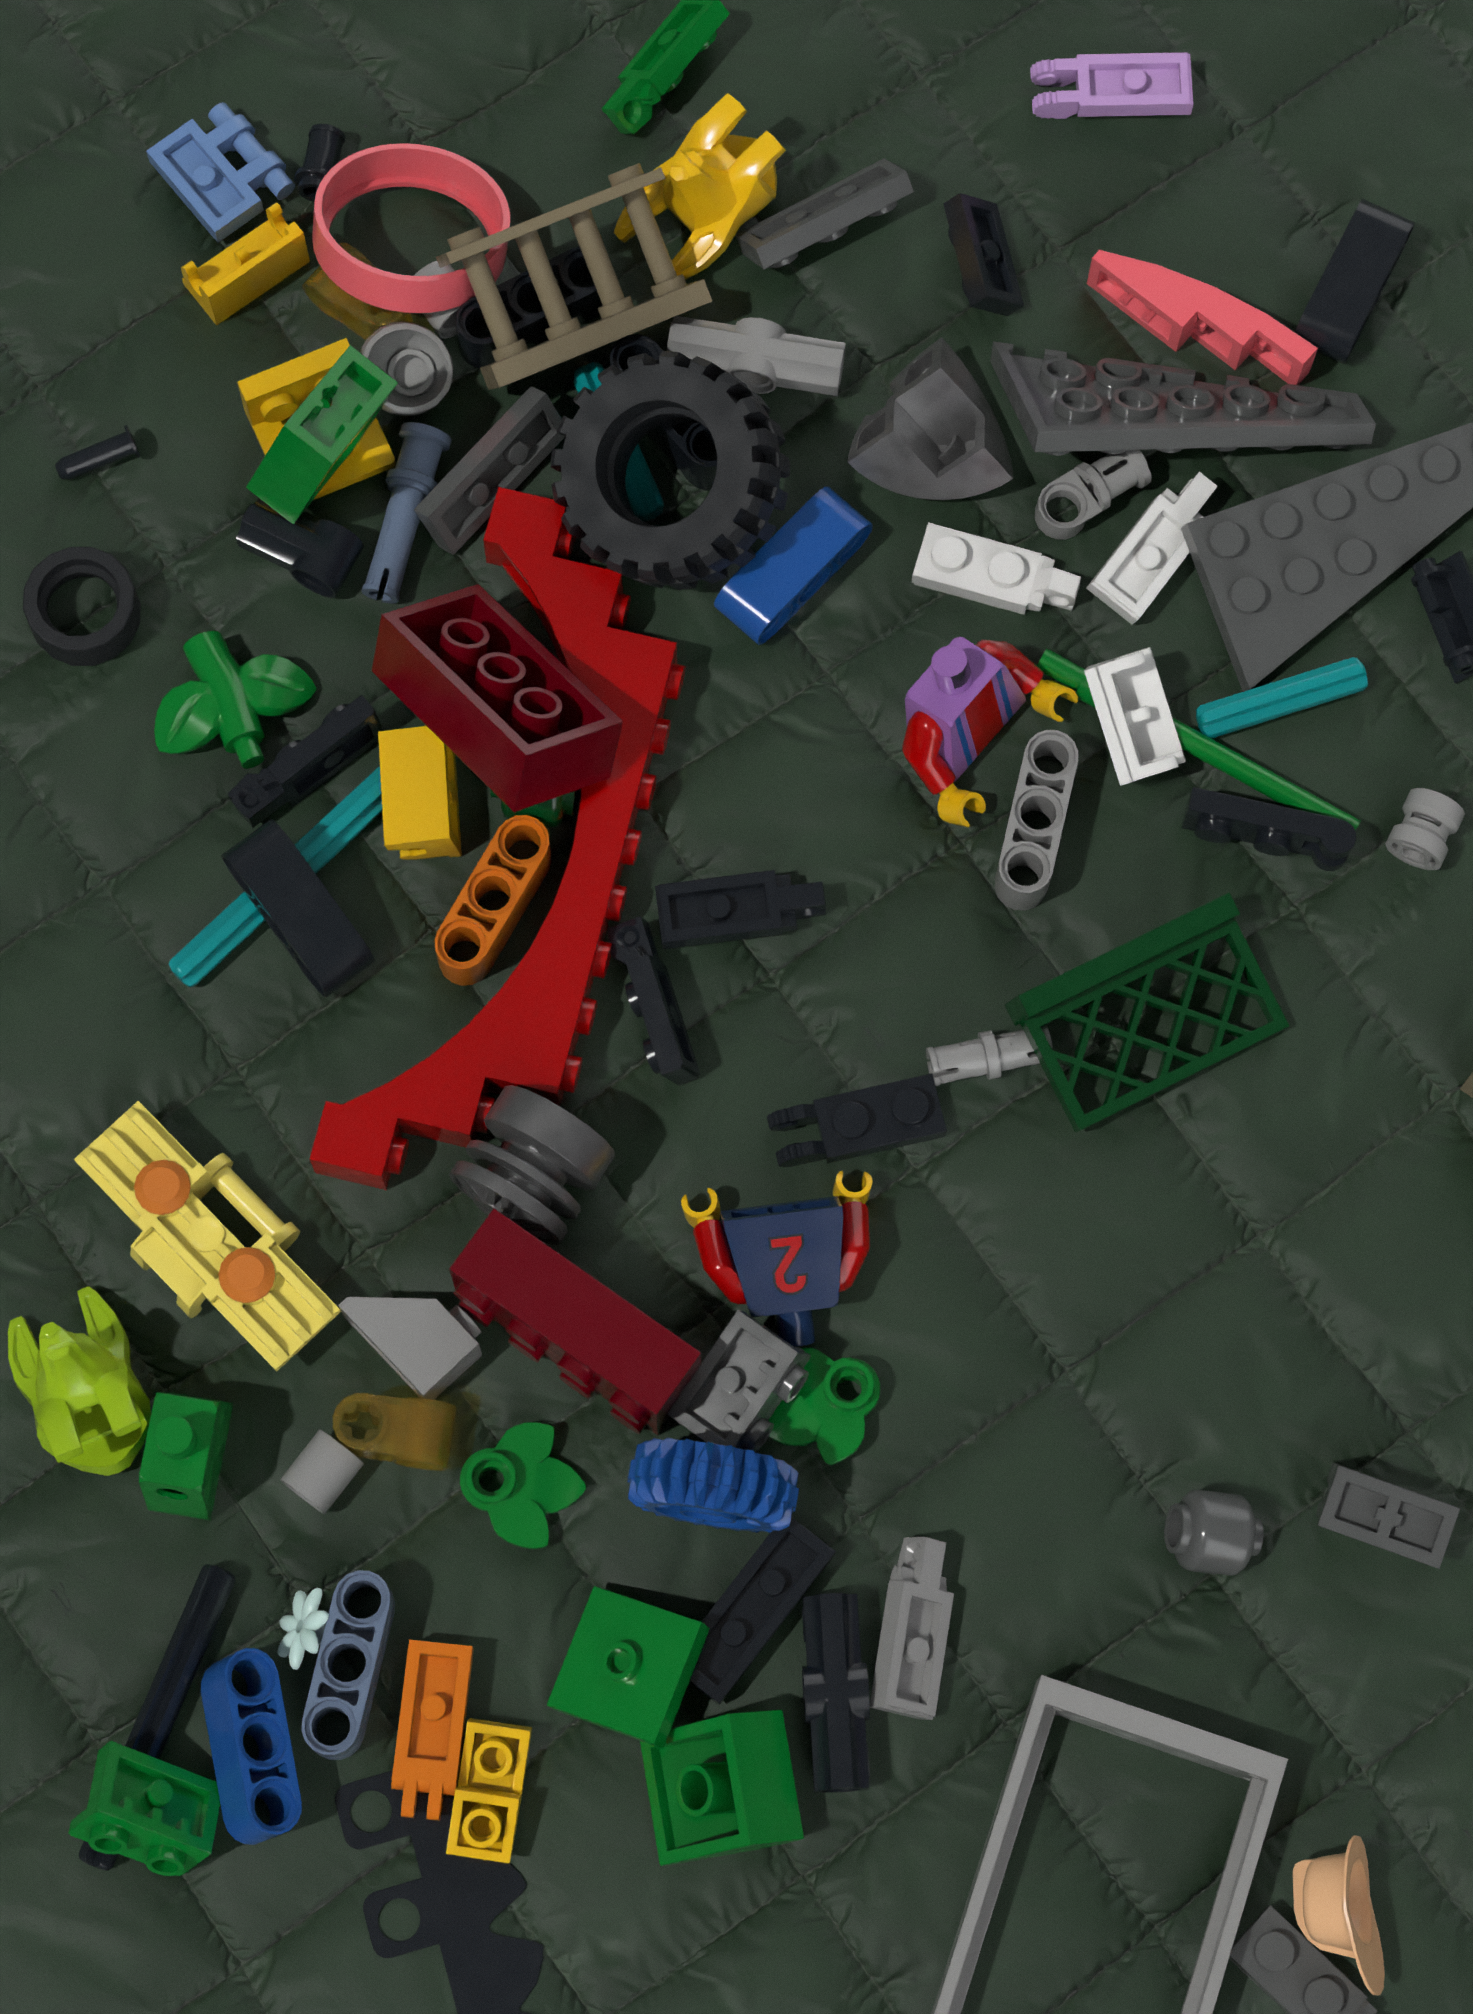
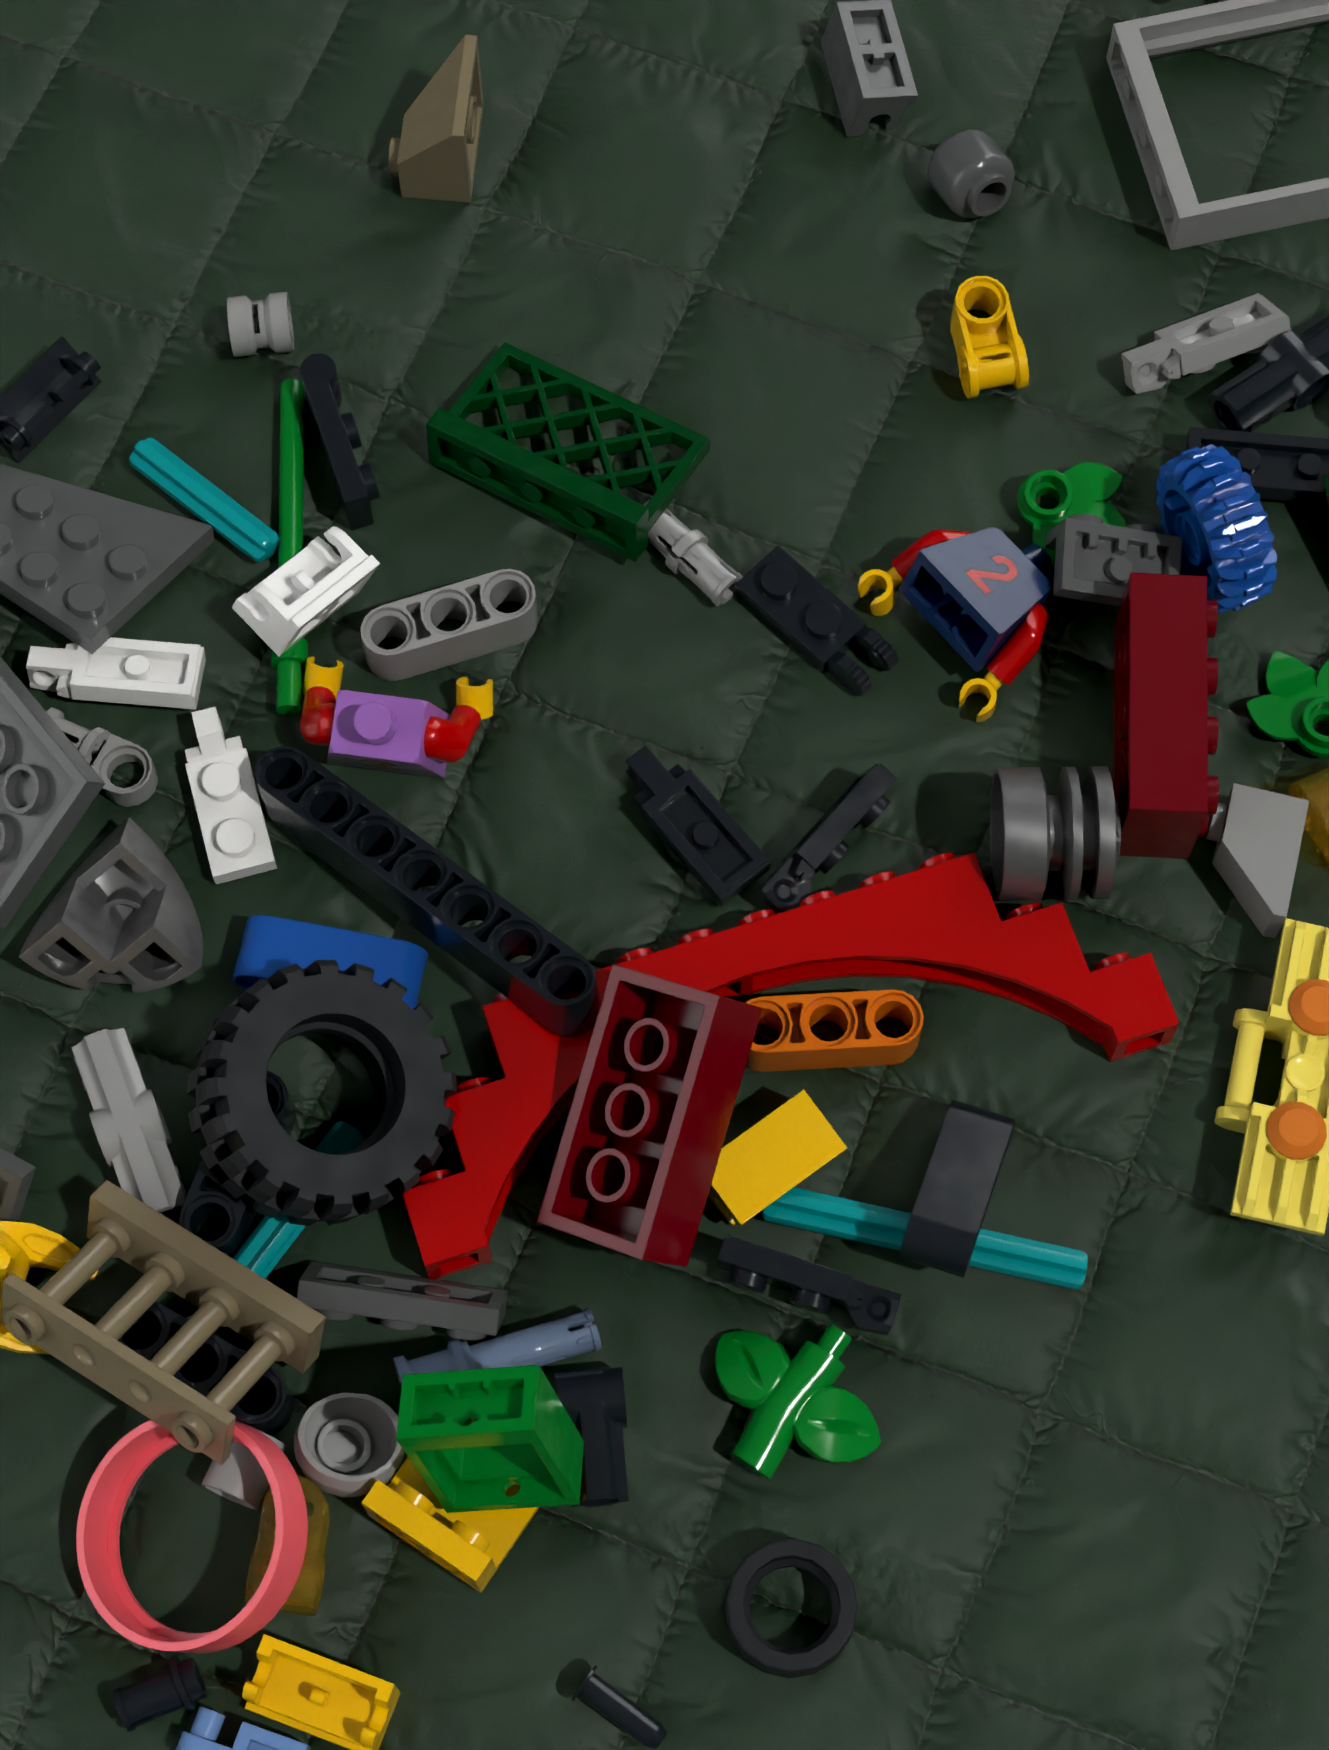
camera: 120 degrees left, 5 degrees down
none -> black beam [254,746,601,1037]
none -> yellow piece [950,276,1029,399]

